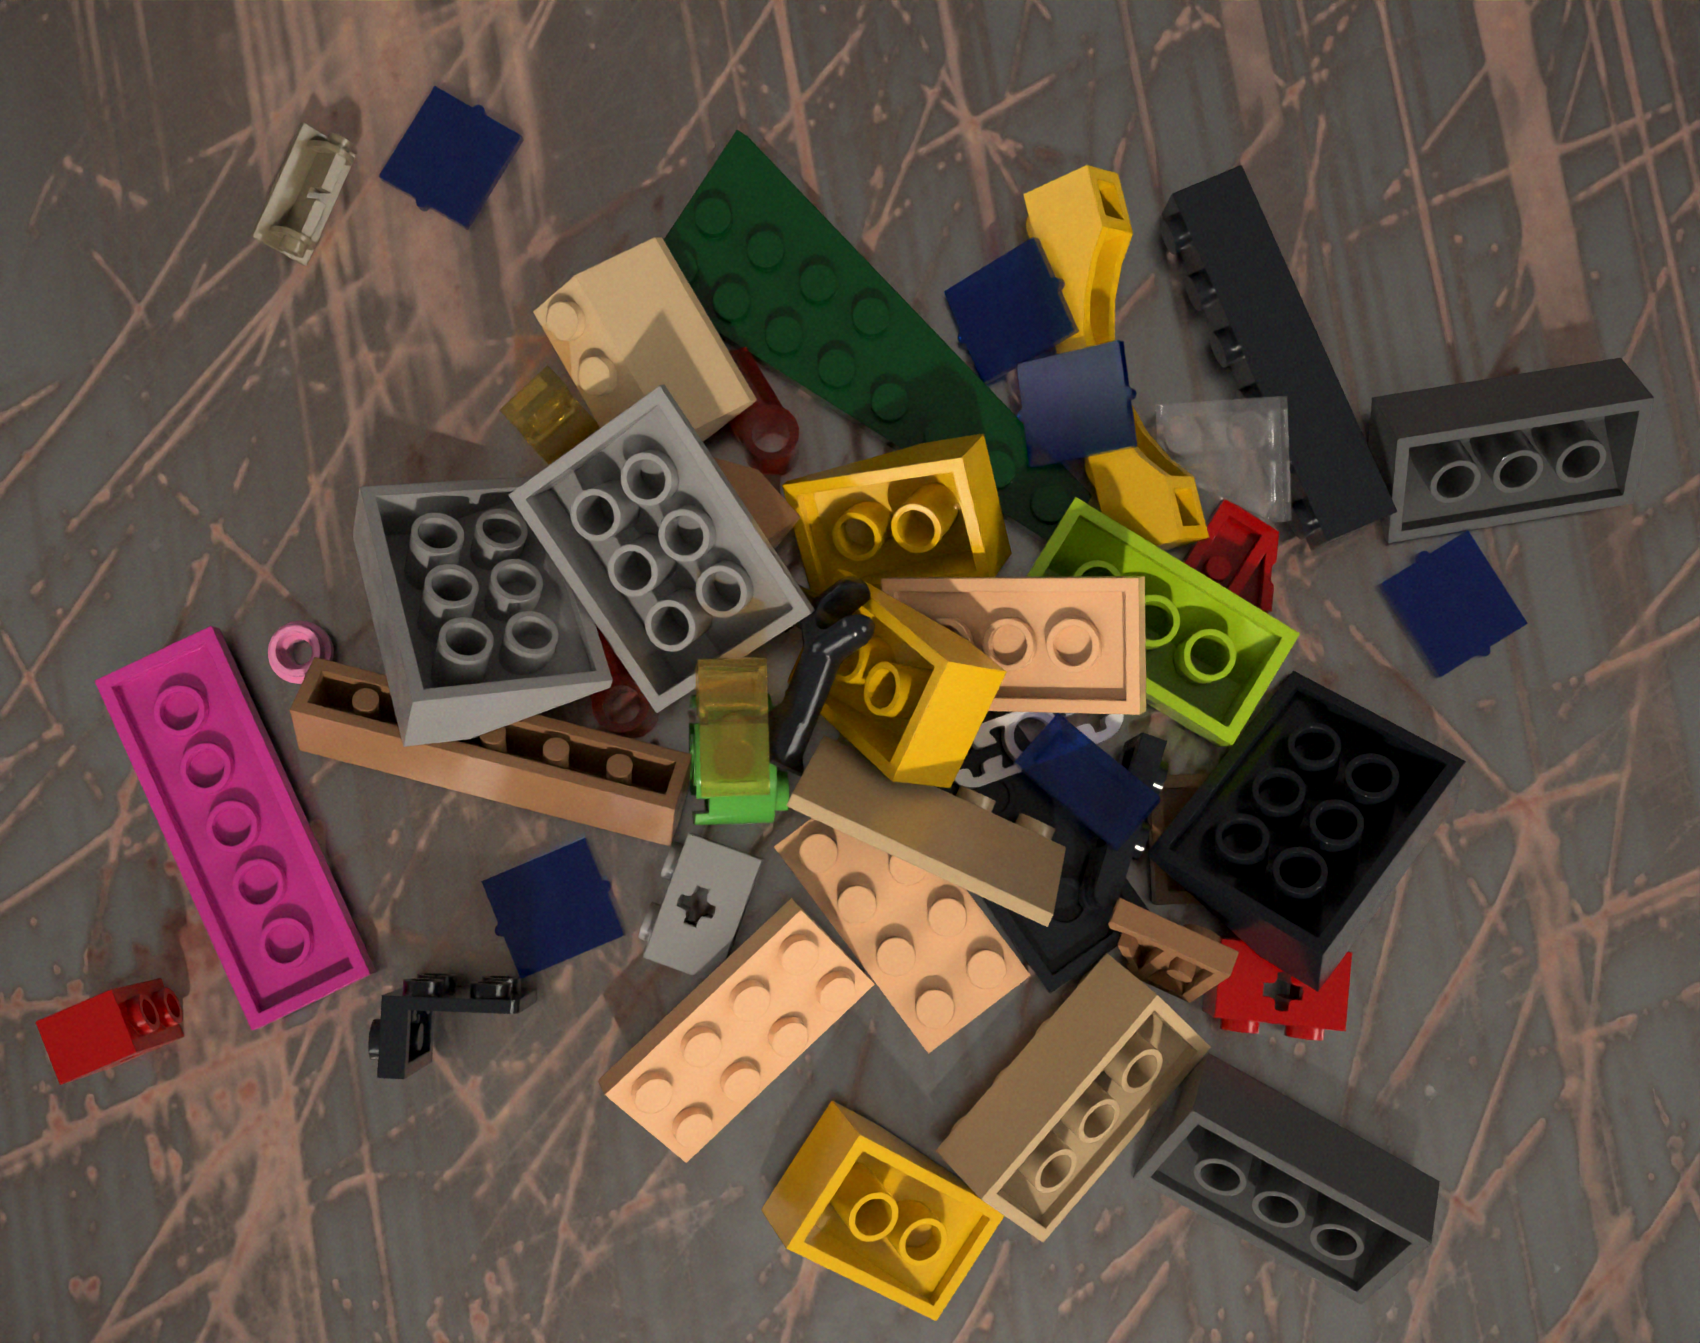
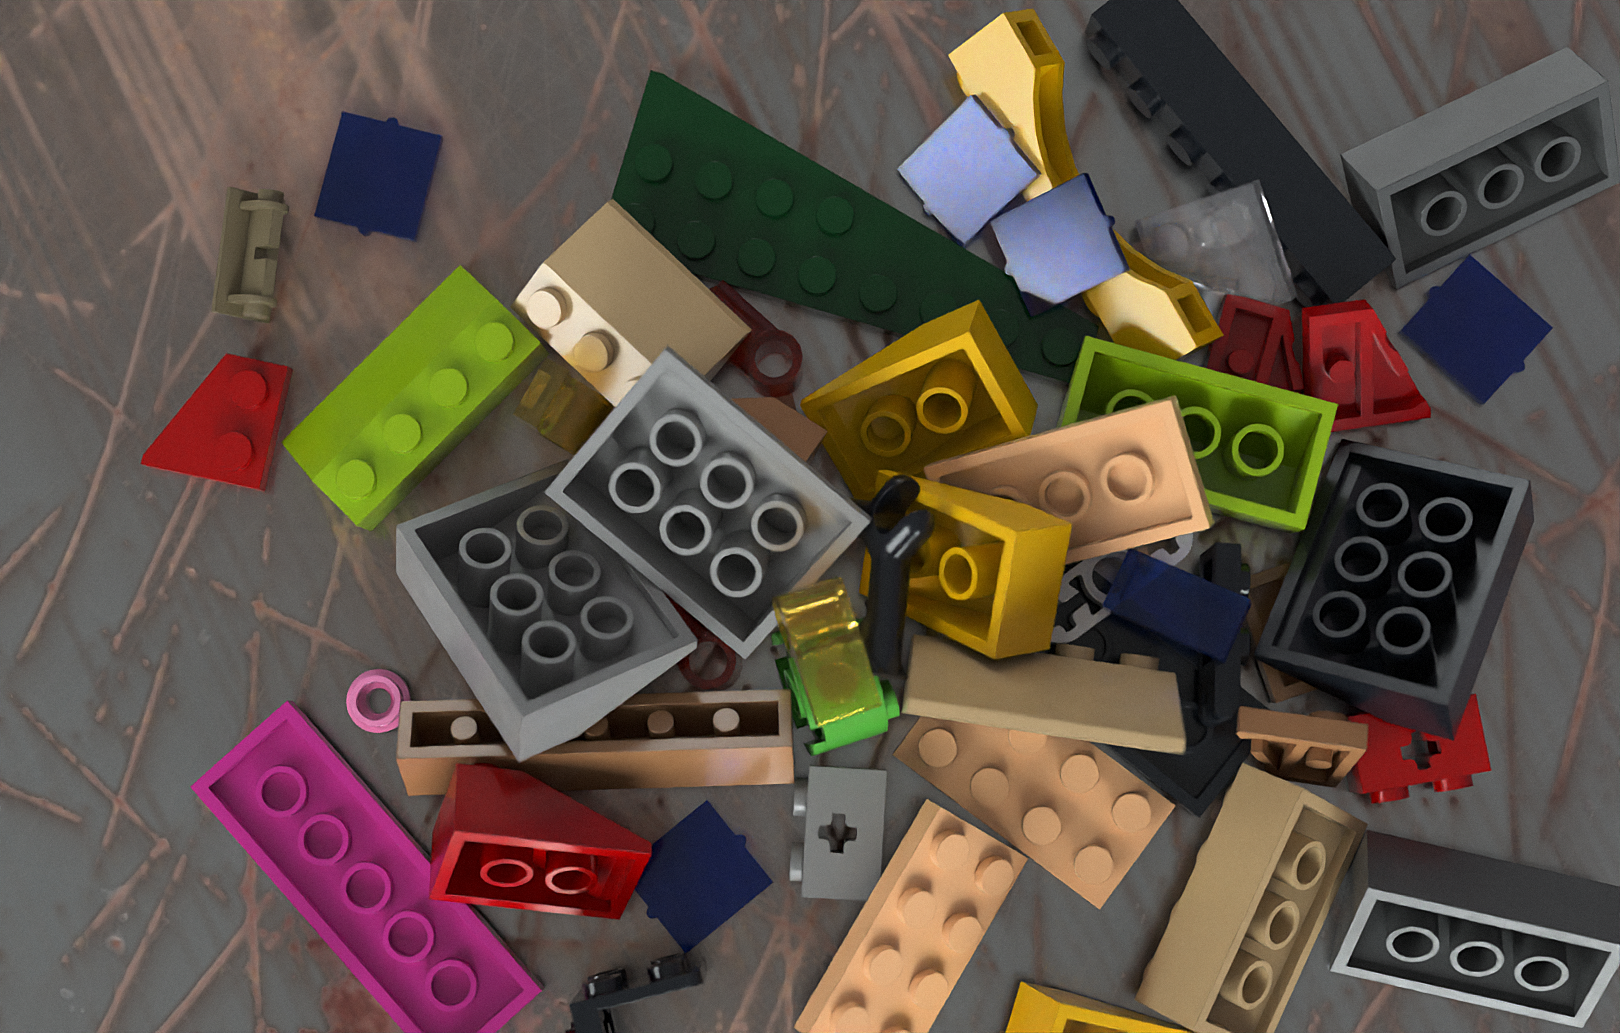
camera: 10 degrees left, 0 degrees up
none -> red wing [141,353,293,491]
none -> lime slope [281,265,549,531]
none -> red slope [429,763,652,920]
none -> red wing [1302,299,1431,432]

